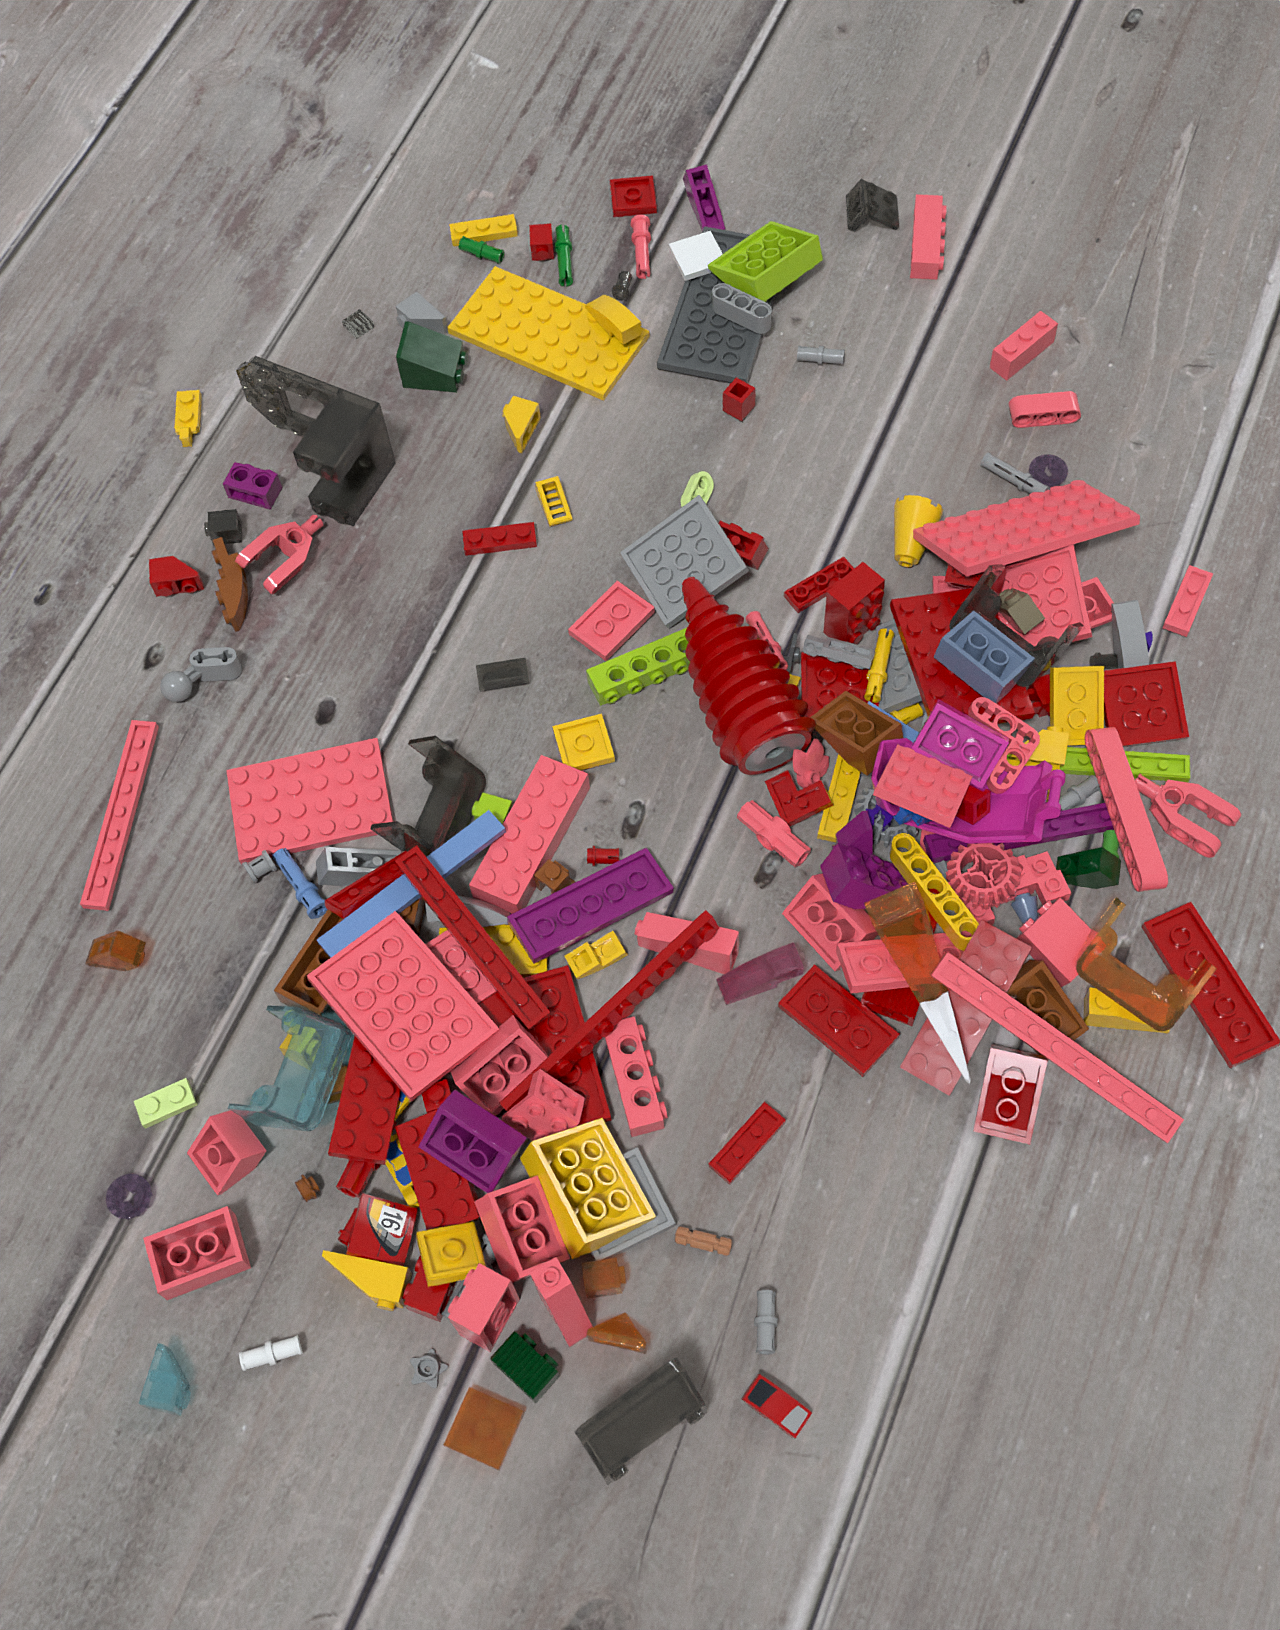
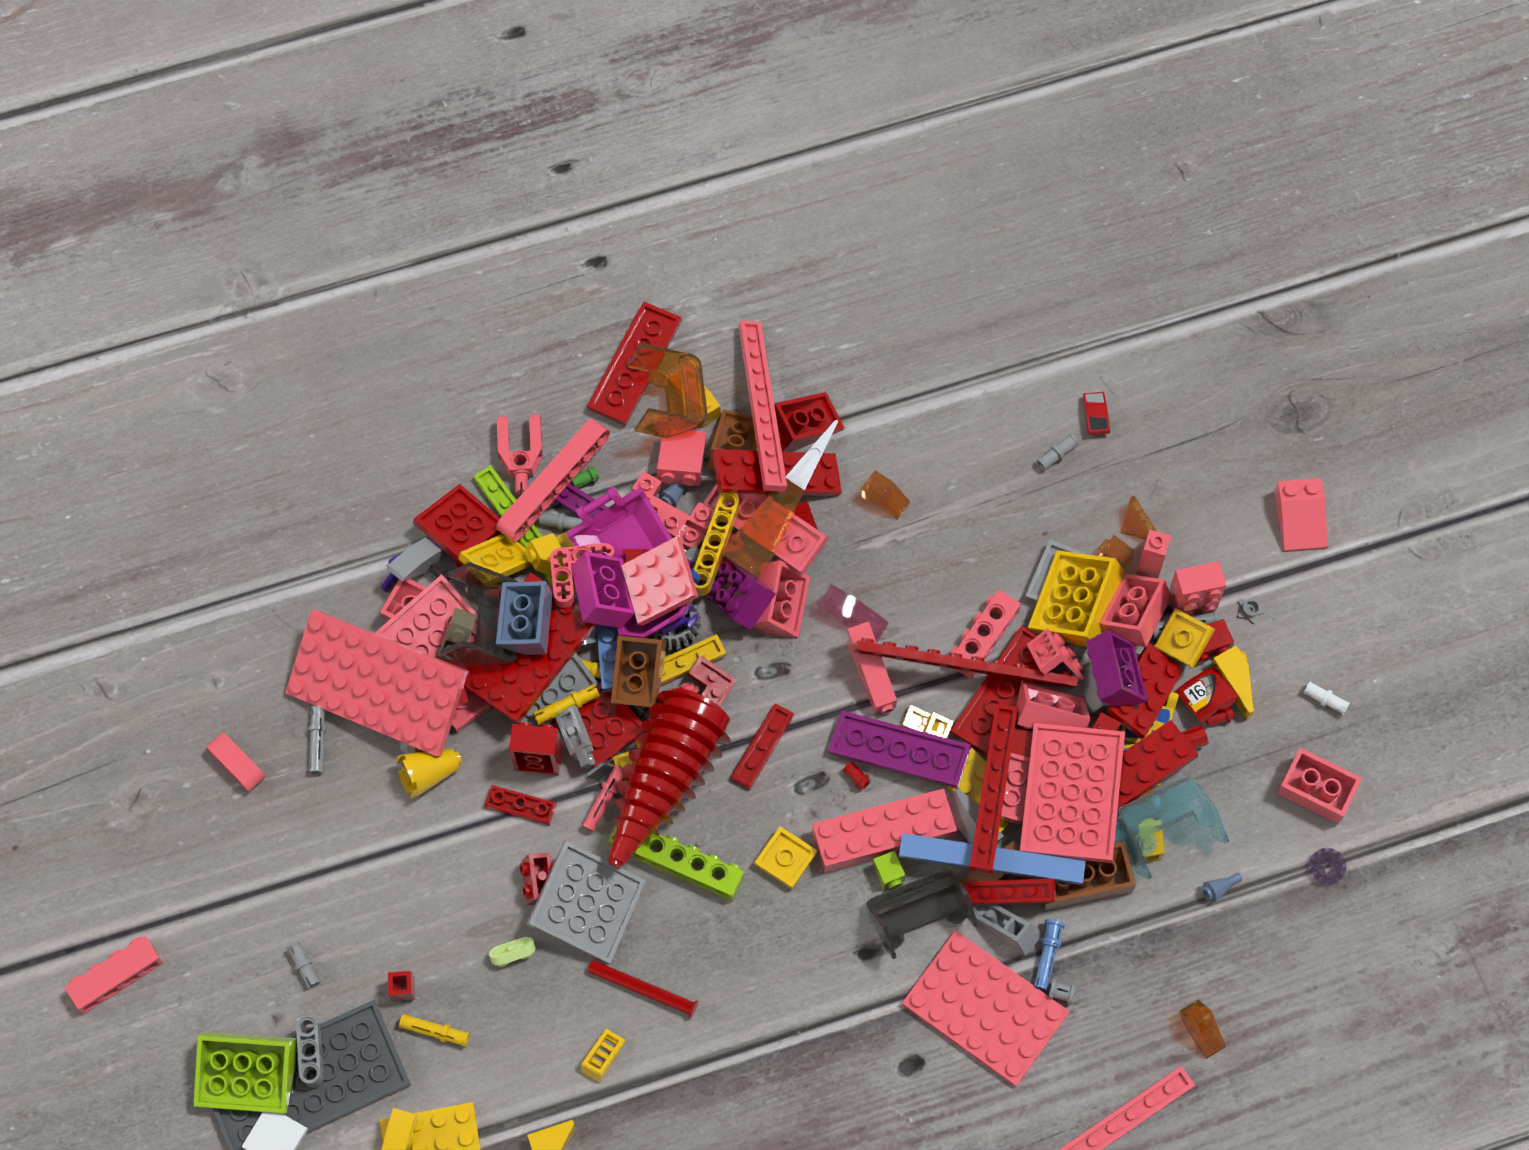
camera: 135 degrees left, 5 degrees up
yellowish green plate [134,1078,197,1129] -> none
clear light blue slope [138,1343,191,1416] -> none
coral slope [187,1109,267,1196] -> none
dark orange plate [295,1175,320,1202] -> none
clear orange plate [443,1387,525,1471] -> none
red plate [462,522,537,556] -> none
clear smoke plate [476,658,530,692] -> none
dark green brick [490,1331,560,1404] -> none
dark orange window [534,859,575,894] -> none
coral plate [568,581,655,661] -> none
clear smoke windscreen [574,1358,707,1486] -> none
nougat axle [675,1226,732,1256] -> none
red tile [708,1102,786,1185] -> none
coral piece [737,800,811,868] -> none
red plate [778,964,900,1077] -> none
magenta slope [831,810,873,855] -> none
clear smoke bracket [846,179,899,232] -> none
coral gear [946,843,1021,910] -> none
coral brick [990,311,1058,381] -> none
clear purple gear [1029,454,1068,488] -> none
dark green slope [1056,847,1121,889] -> none
coral plate [1163,565,1213,637] -> none
none -> yellow pin [399,1014,470,1047]
none -> red axle [588,960,699,1018]
none -> red tile [730,703,794,790]
none -> clear orange slope [862,470,910,520]
none -> sand blue cone [1202,873,1243,903]
none -> coral slope [1274,478,1328,552]

